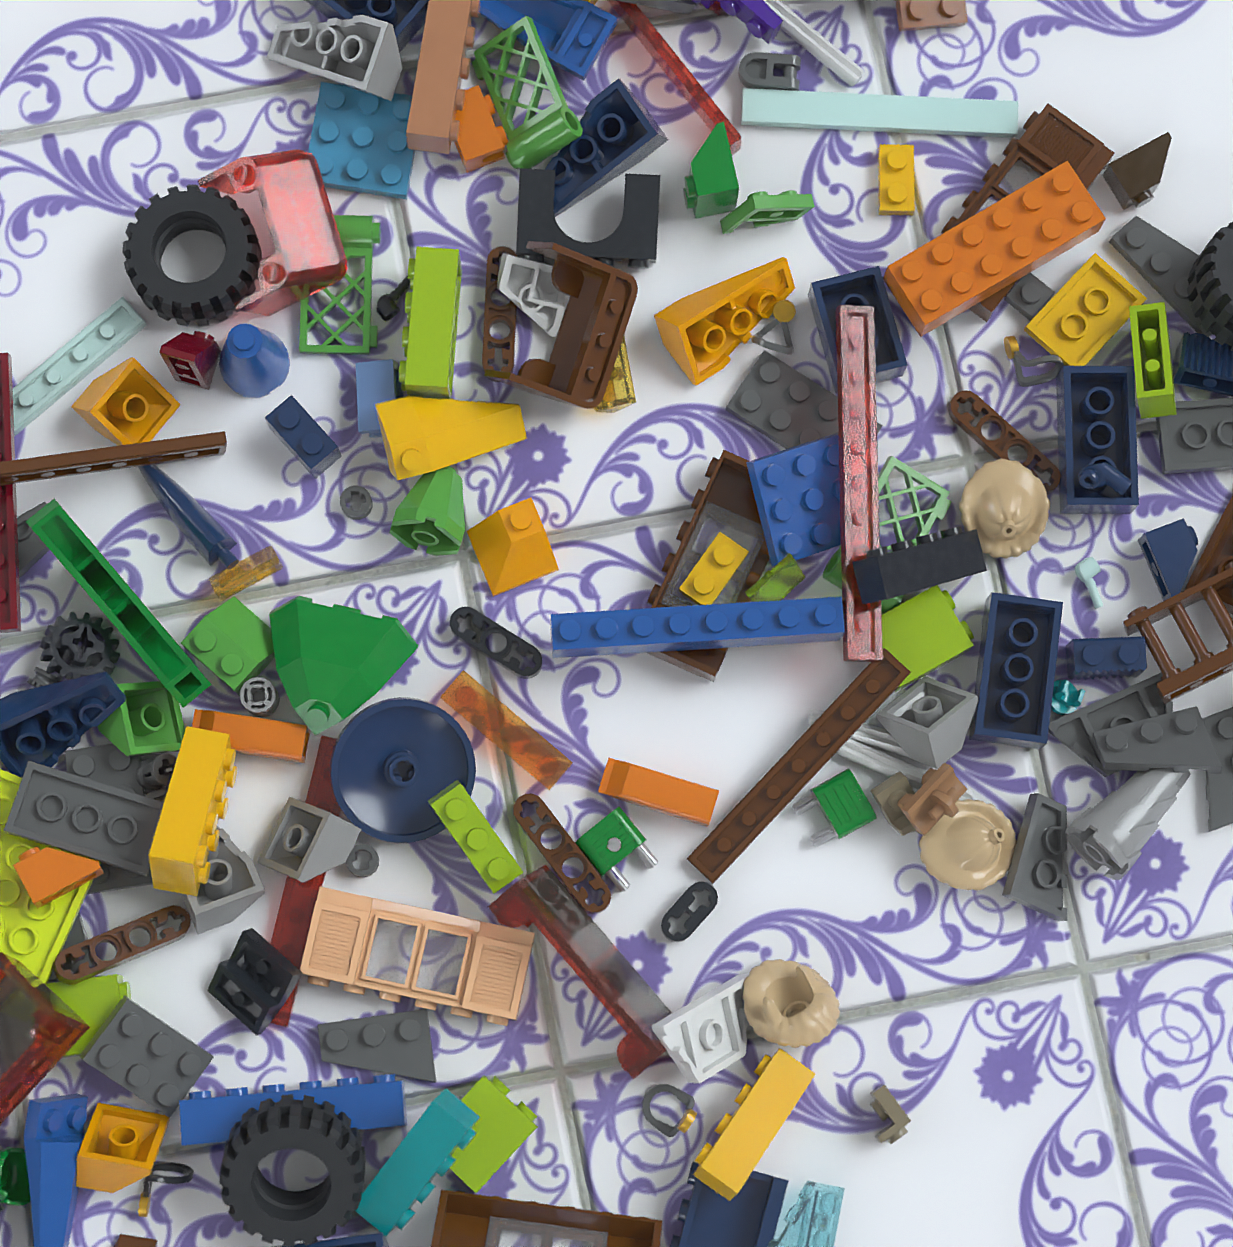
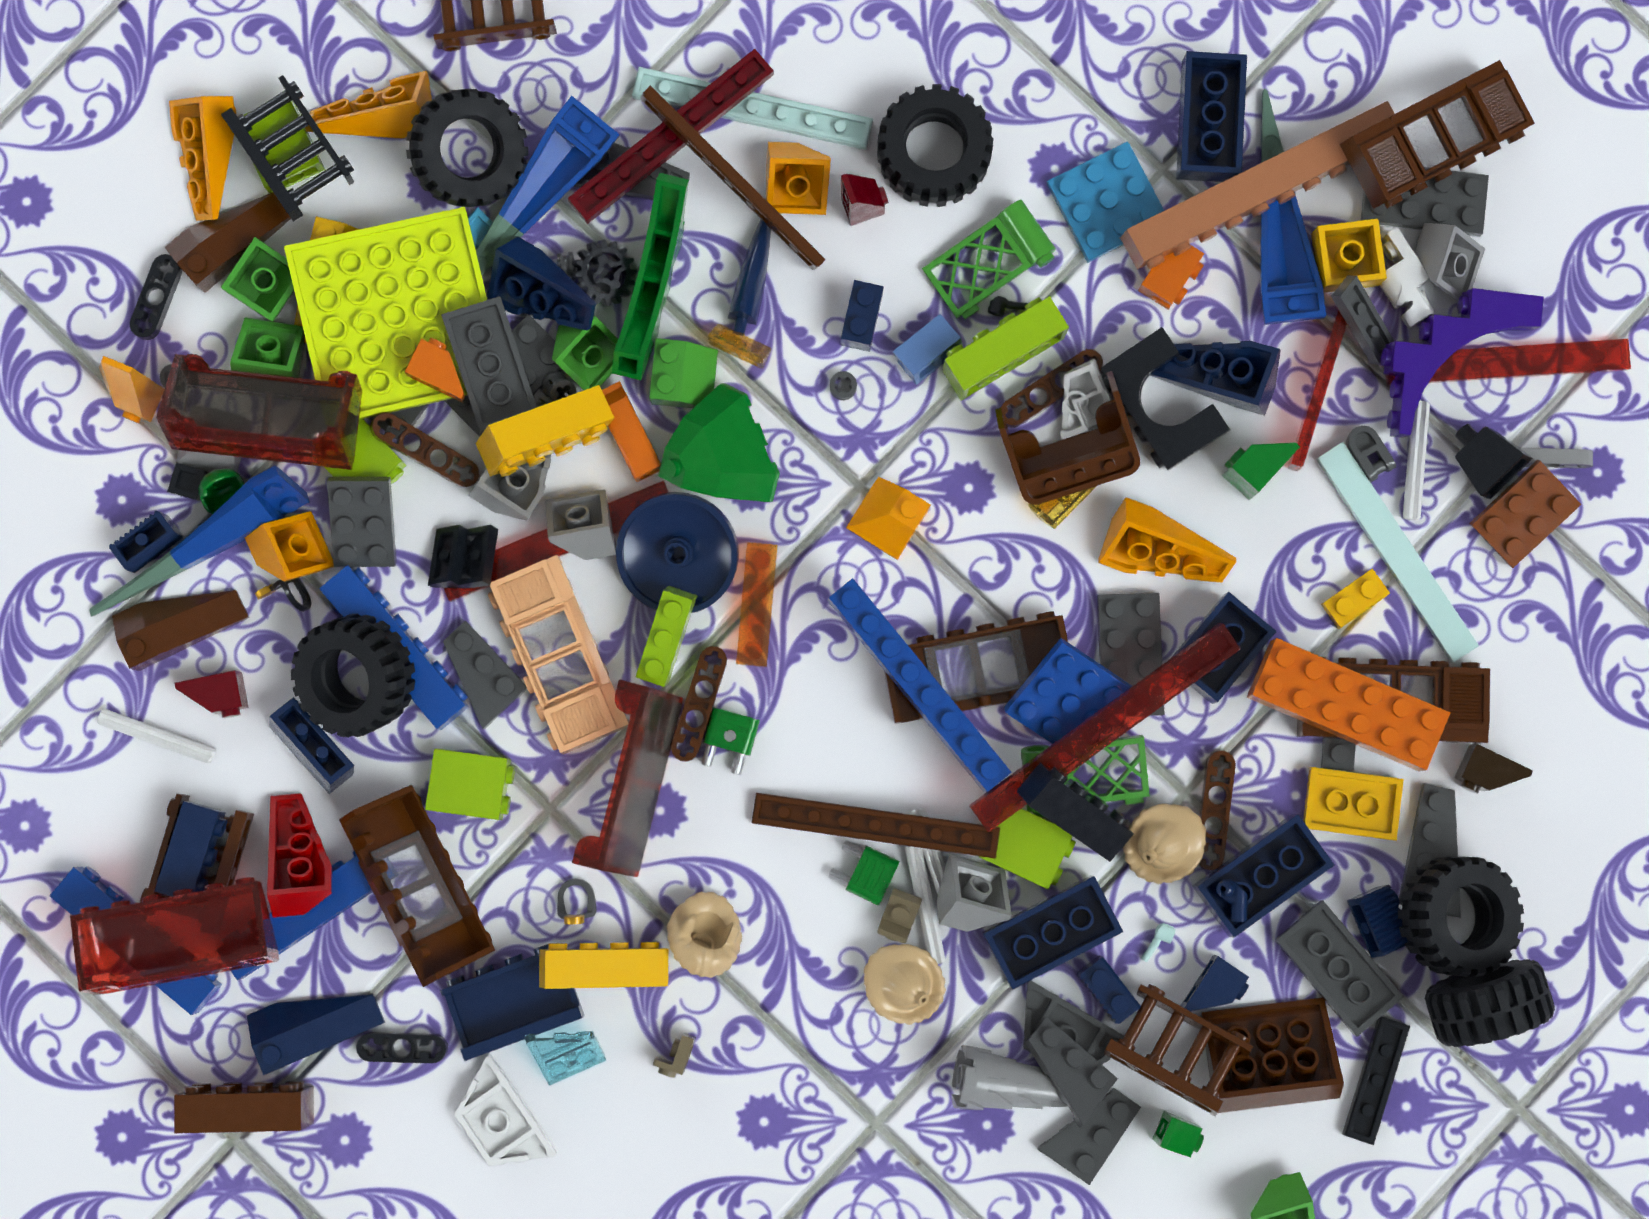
camera: 60 degrees right, 5 degrees up
clear red windscreen [198,149,348,316] -> none
blue cone [219,323,290,398] -> none
light grey wheel [240,677,280,718] -> none
light grey wedge [266,15,403,101] -> none
dark grey bush [346,844,379,878] -> none
teal brick [355,1089,480,1237] -> none
yellow wedge [375,395,527,480] -> none
bright green cone [389,466,465,556] -> none
black beam [450,607,542,679] -> none
bright green piece [471,16,582,169] -> none
orange piece [598,757,719,827] -> none
white wing [652,974,749,1083] -> none
black beam [661,882,718,942] -> none
yellow plate [679,532,749,605] -> none
bright green wing [720,190,815,234] -> none
clear neon green piece [745,553,806,602] -> none
dark grey piece [751,300,796,355] -> none
medium nougat hips [898,763,967,836] -> none
dark grey wing [1002,793,1068,921] -> none
dark grey piece [1004,335,1064,387] -> none
teal plate [1051,680,1085,716] -> none
lime brick [1129,302,1177,419] -> none

